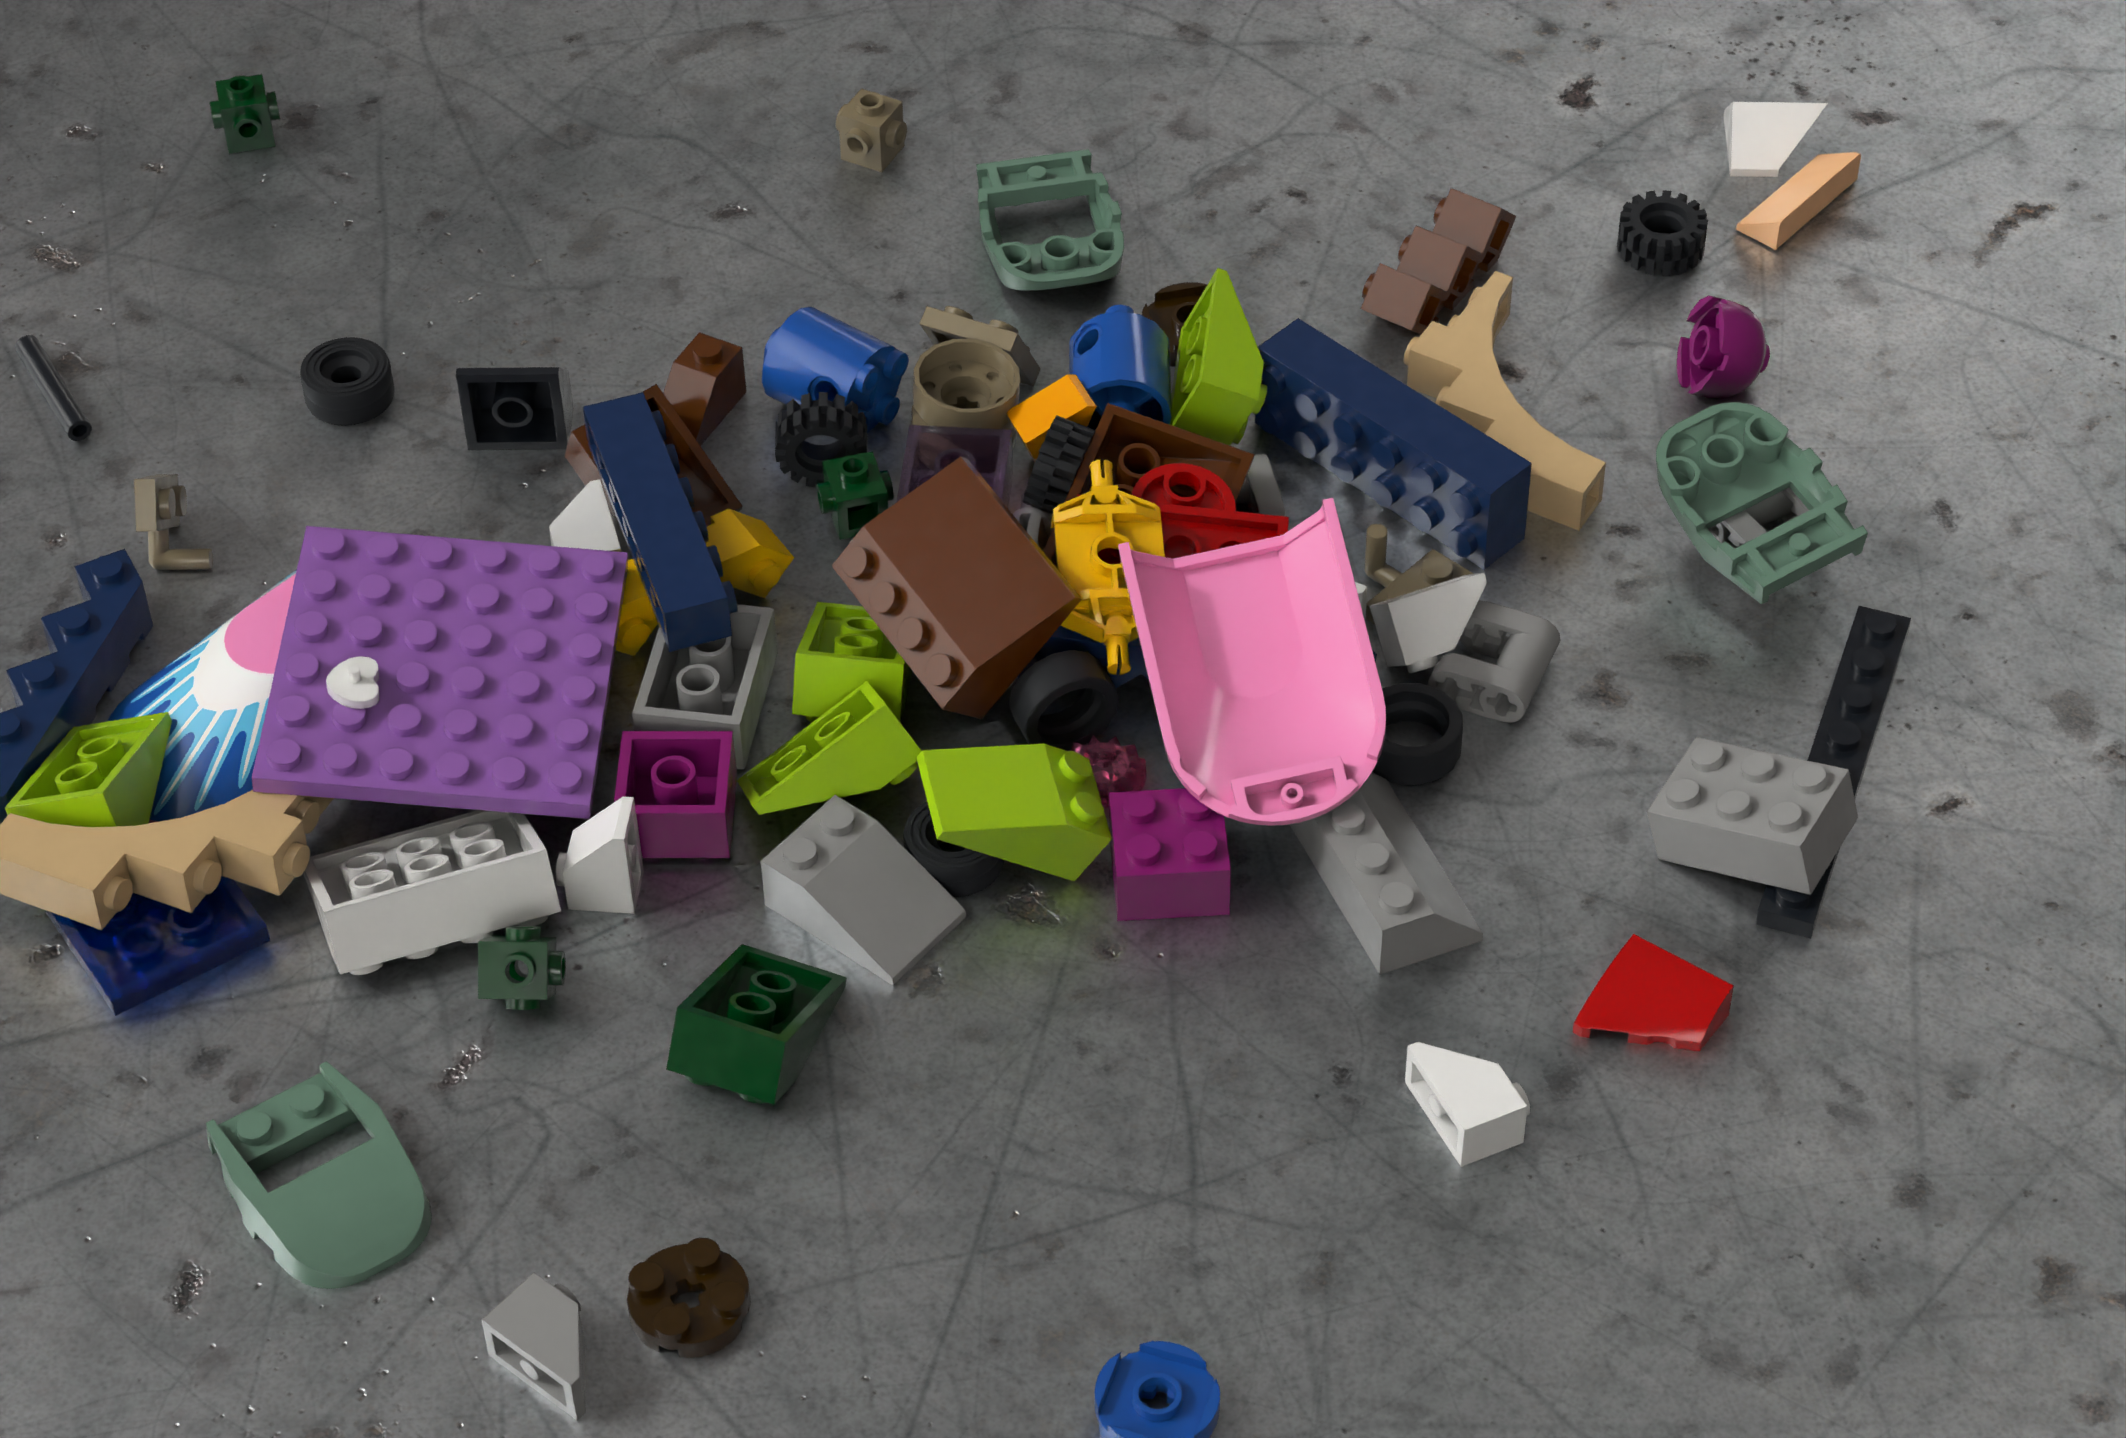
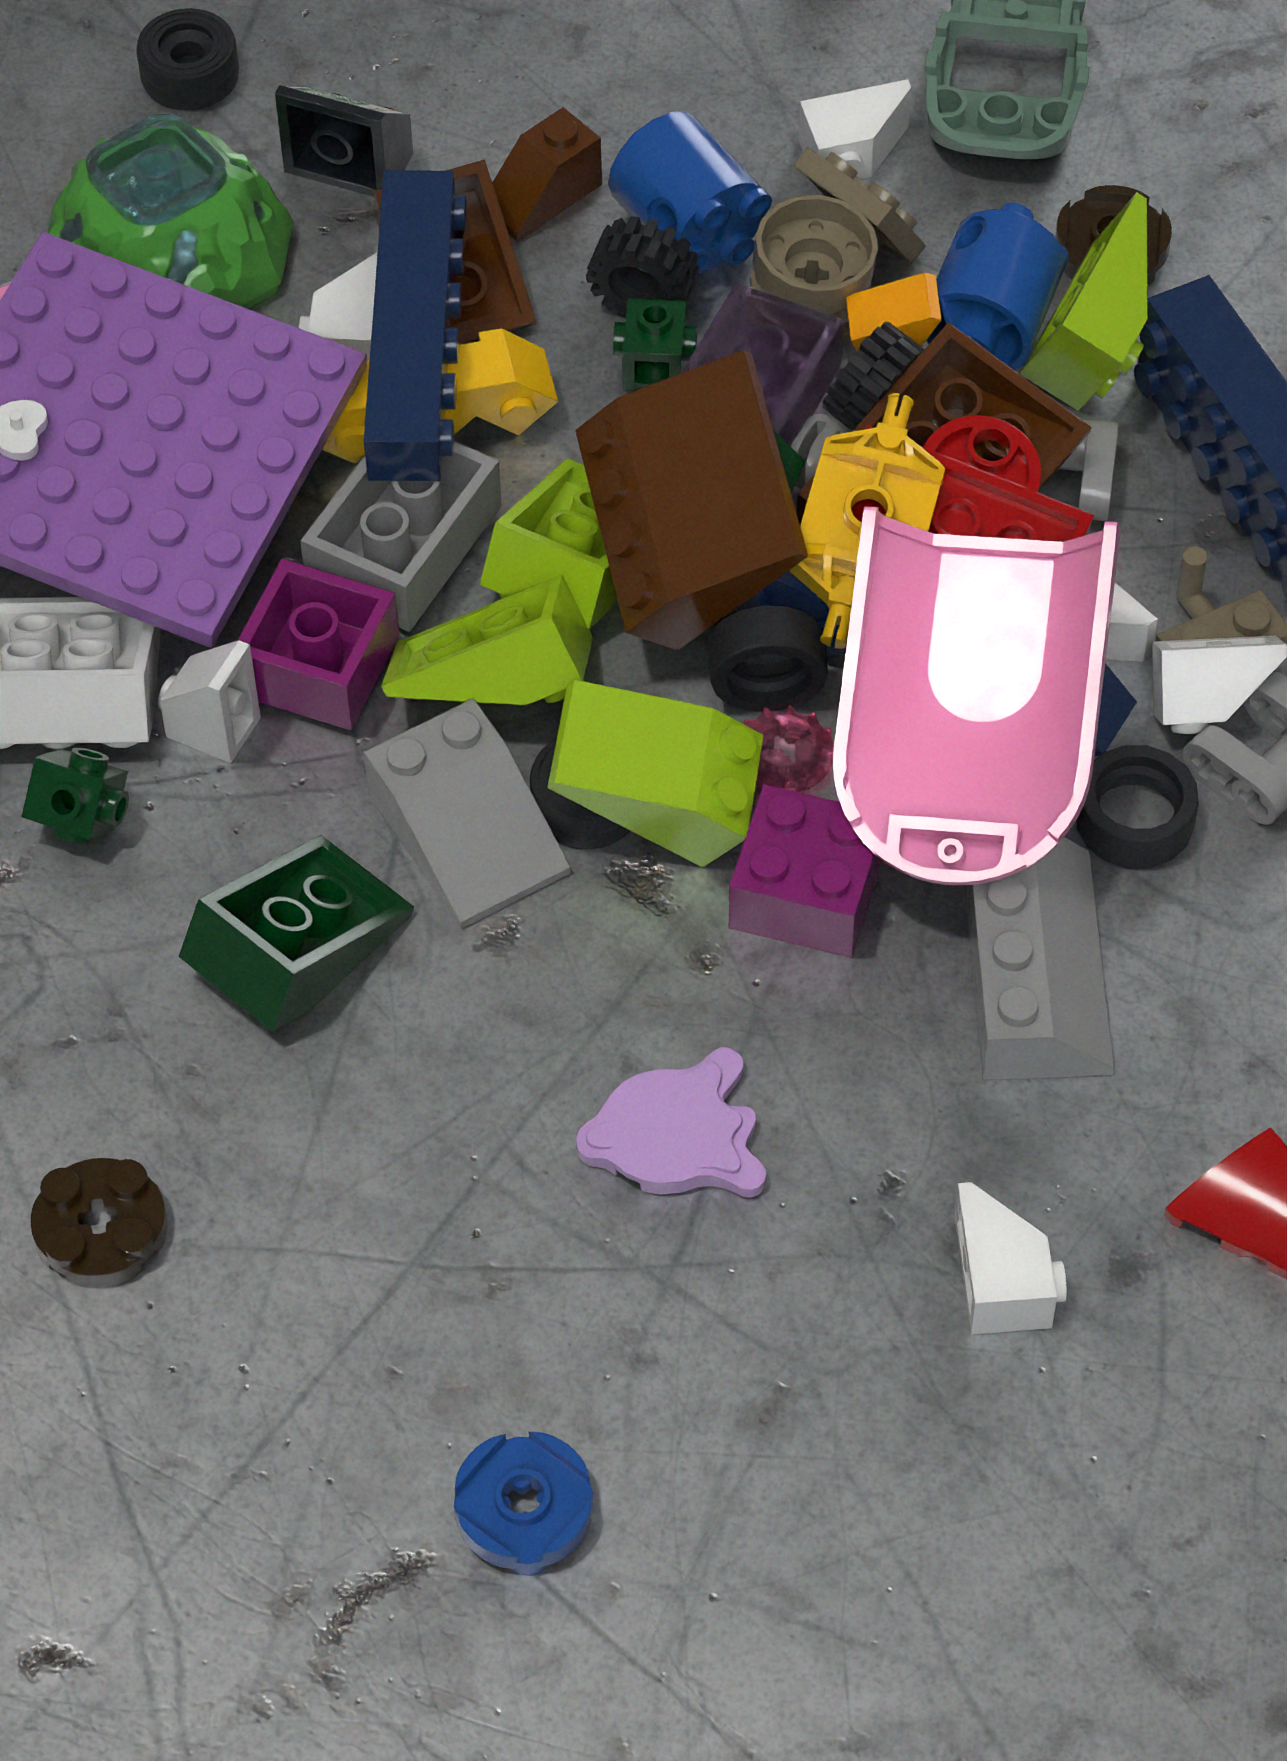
camera: 20 degrees right, 10 degrees up
none -> rock [48,113,294,309]
none -> lavender tile [576,1047,767,1198]
none -> white slope [799,79,911,180]

